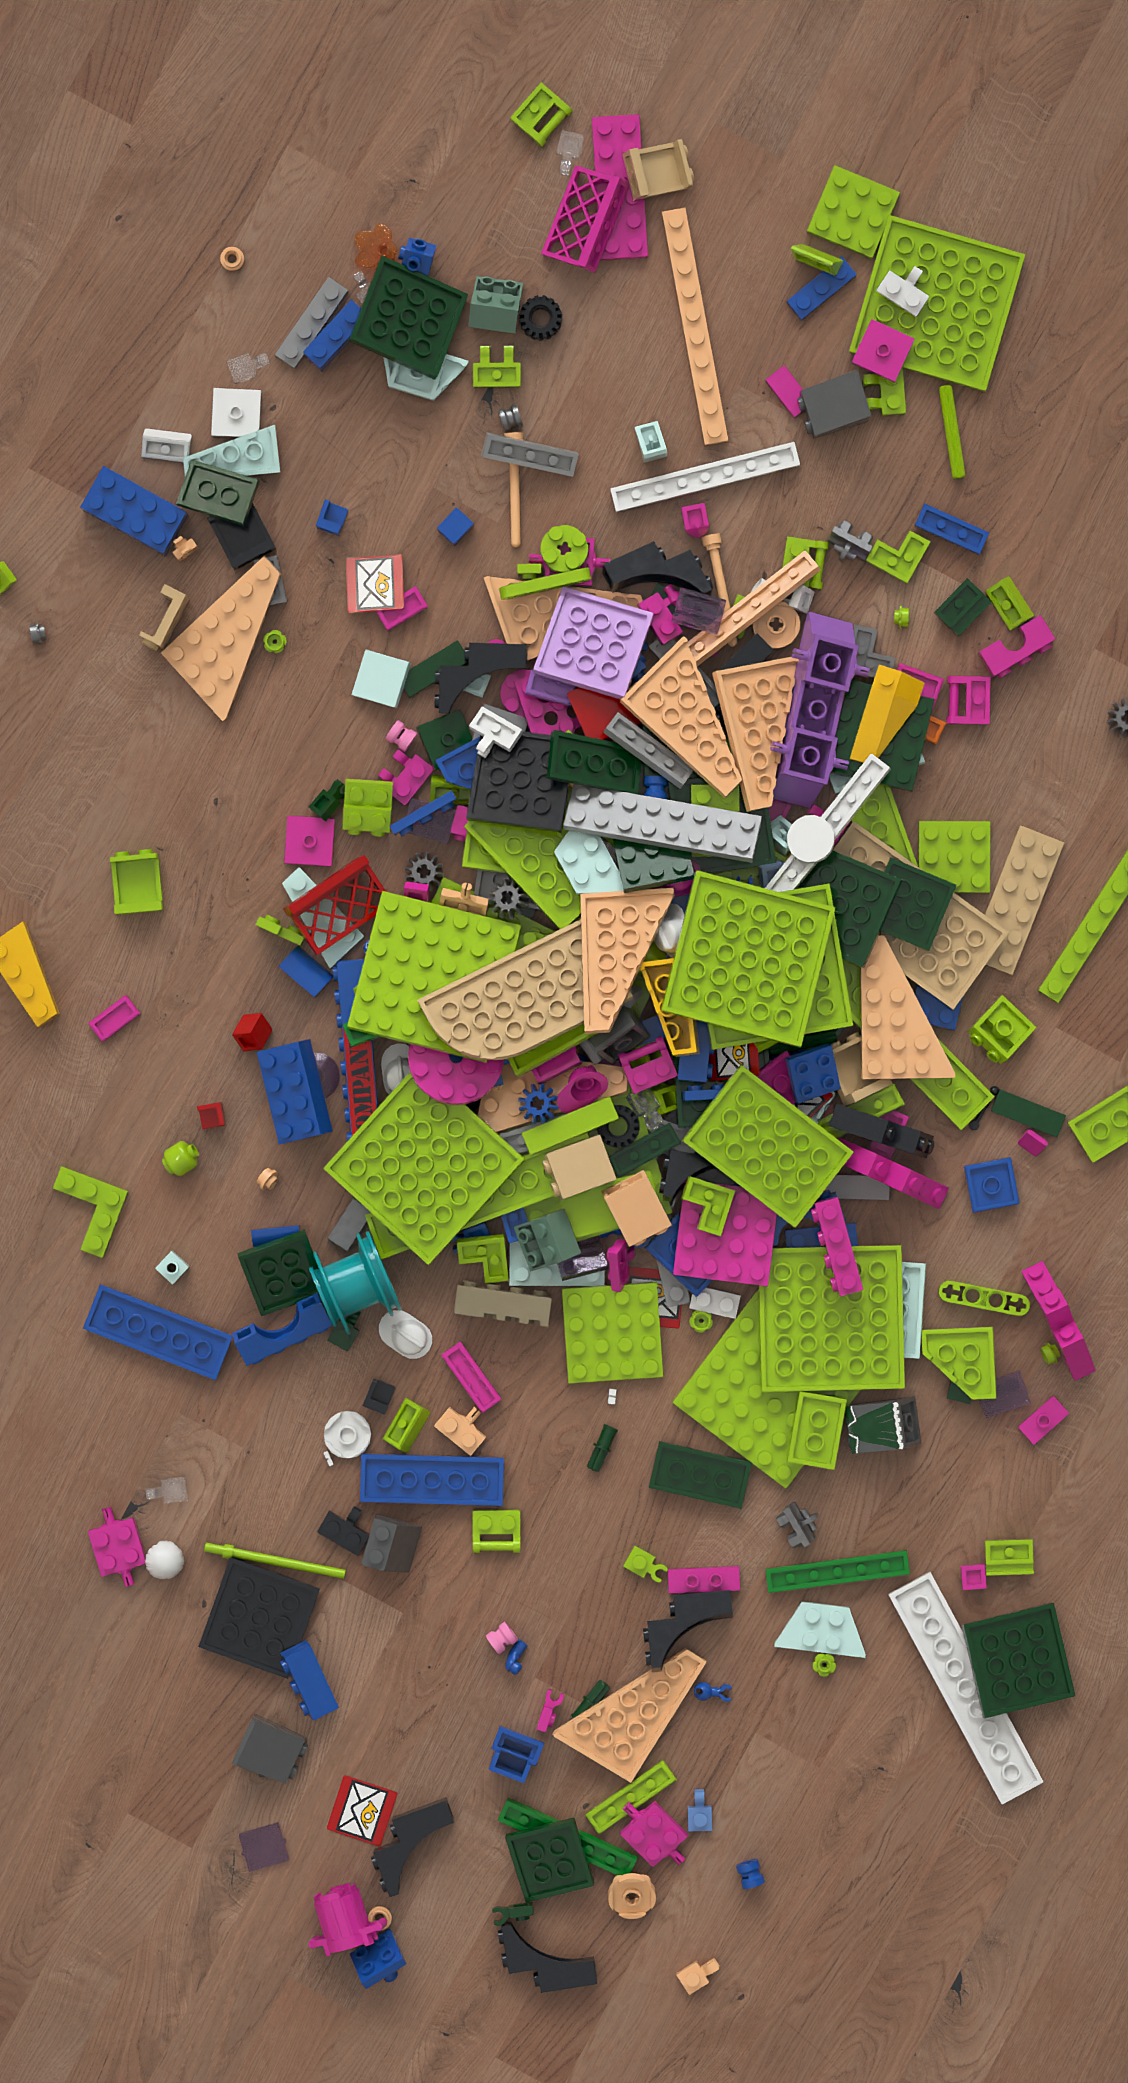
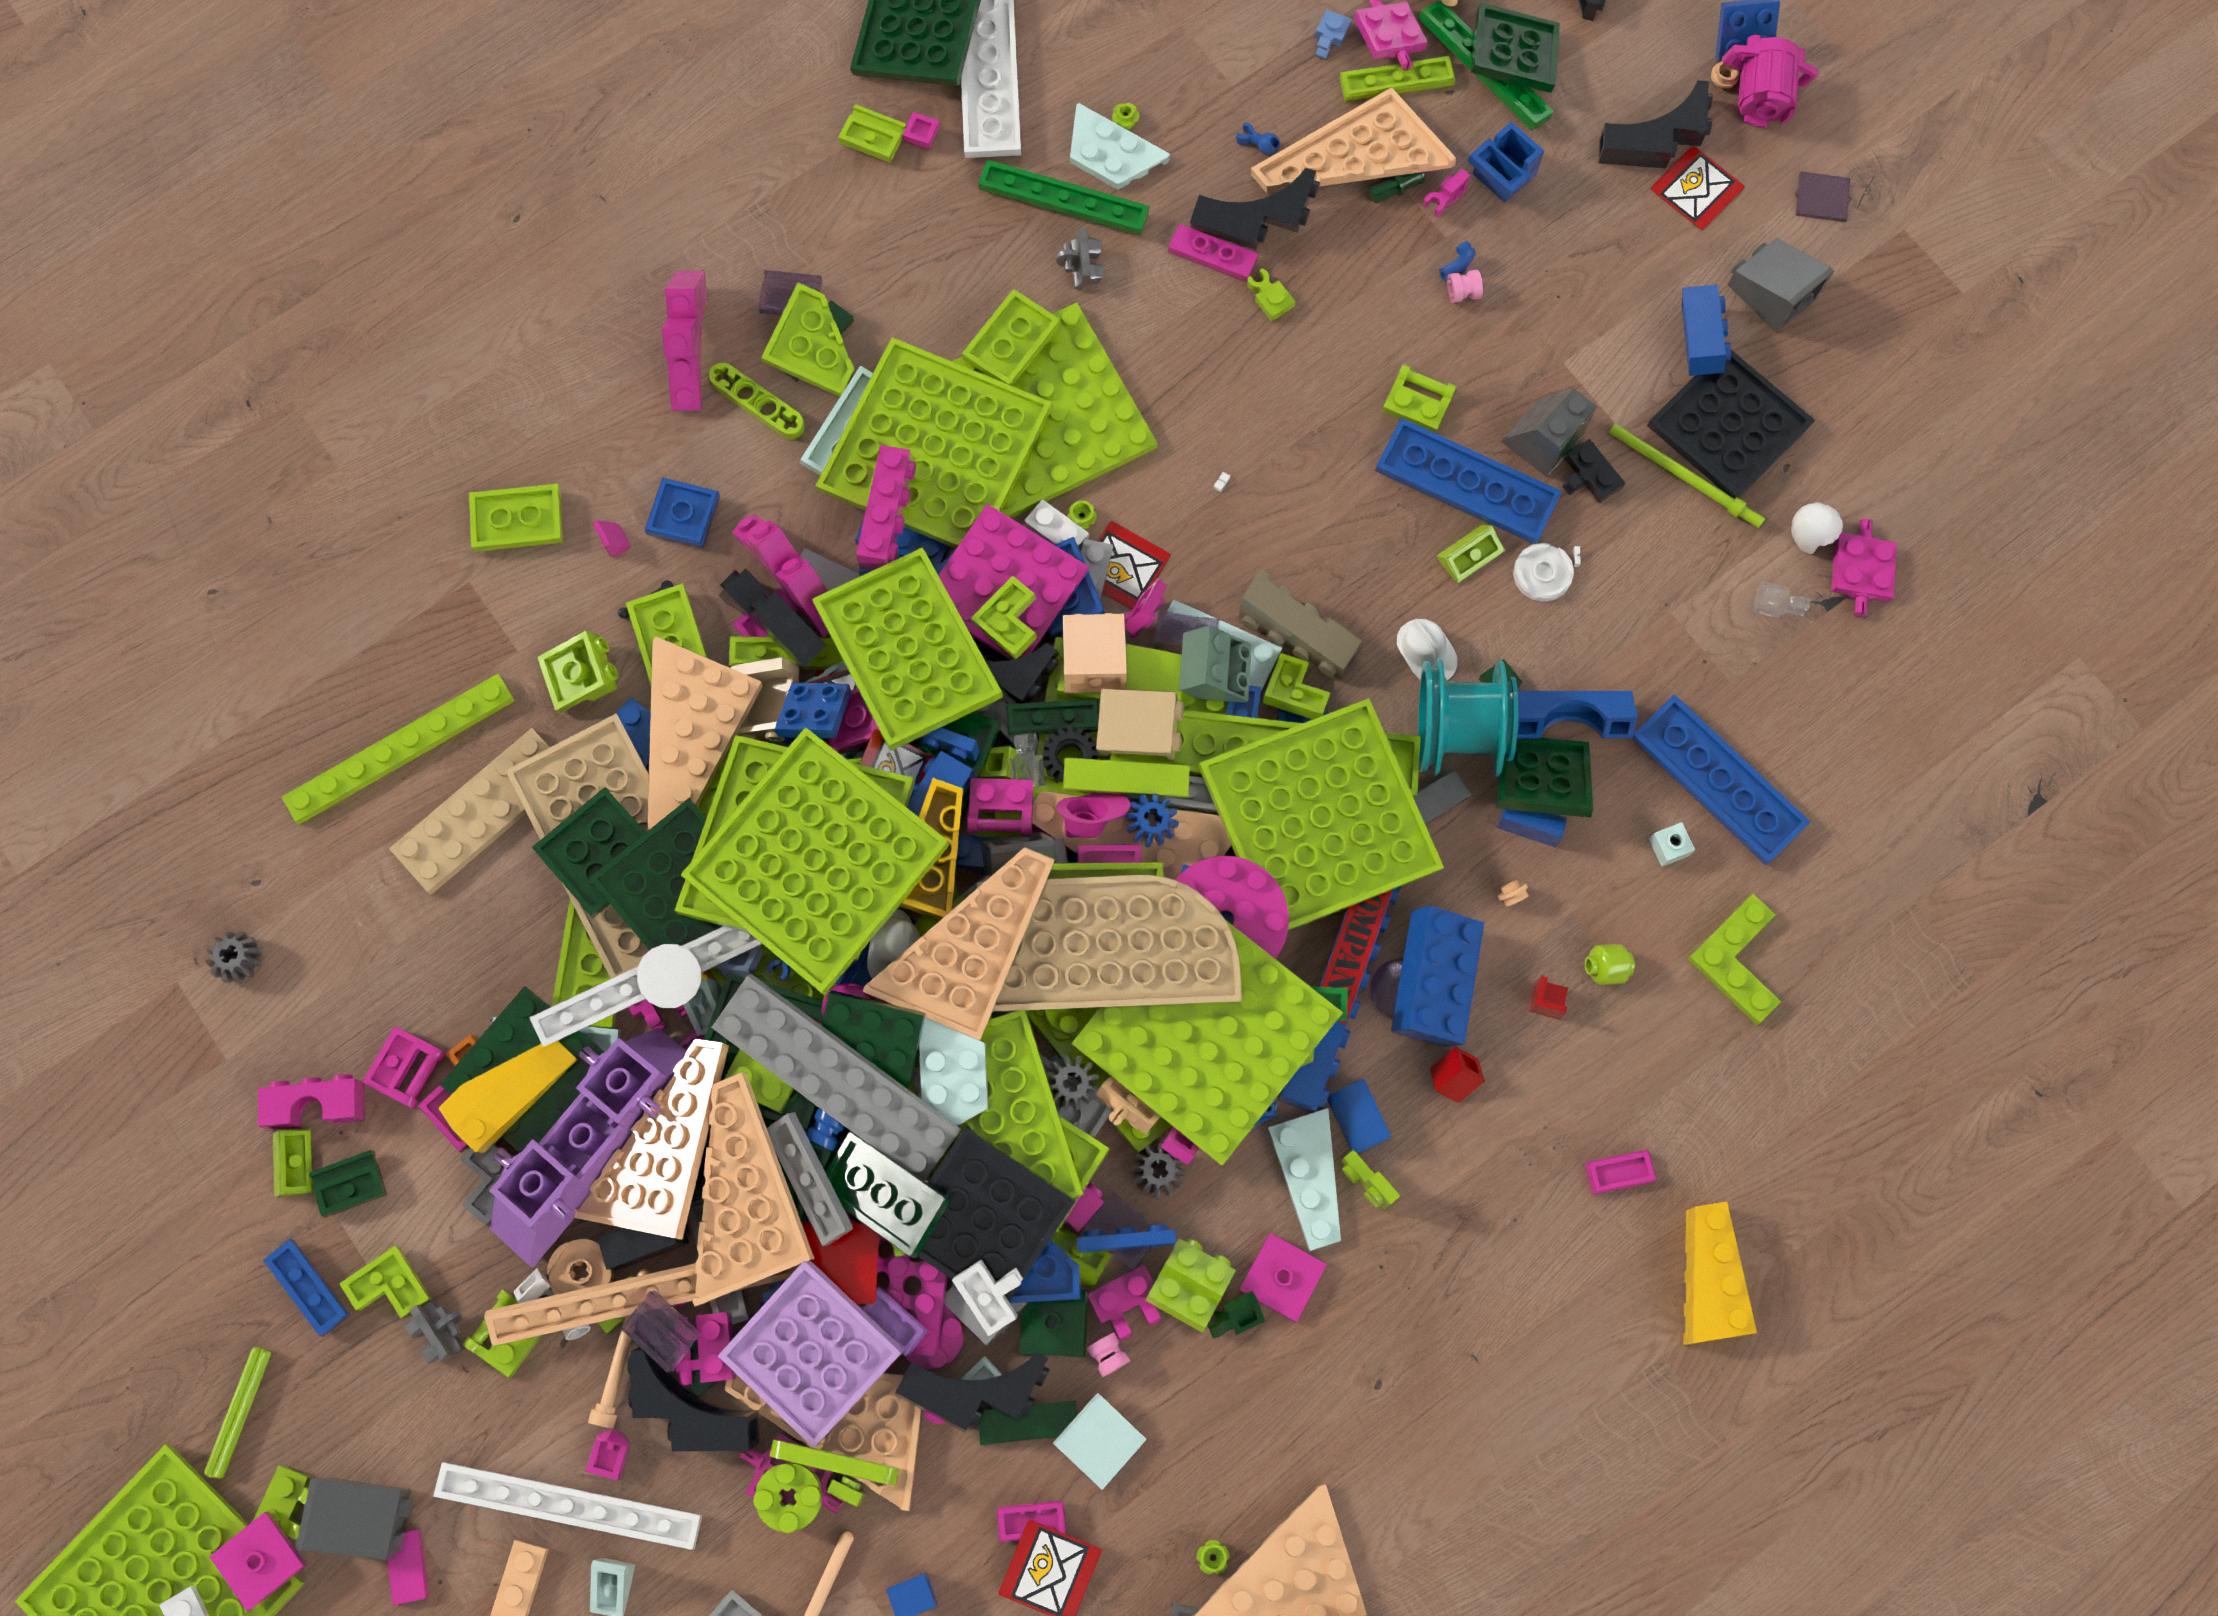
camera: 150 degrees left, 15 degrees down
lime panel [109,849,164,915] -> none
red fence [283,855,386,956] -> none
black panel [362,1378,395,1415] -> none
white piece [381,1043,410,1095] -> none
light nougat plate [434,1406,486,1456] -> none
dark pink plate [441,1341,502,1413] -> none
dark green plate [492,1902,534,1926] -> none
lime plate [562,1282,663,1383] -> none
dark green axle [587,1424,618,1472] -> none
dark green plate [649,1441,752,1509] -> none
slope [844,1396,921,1454] -> none
lime plate [894,605,909,629] -> none
lime plate [918,821,990,893] -> none
dark green tile [991,1089,1066,1137] -> none
dark pink plate [1018,1395,1069,1445] -> none
lime plate [1040,1343,1060,1365] -> none

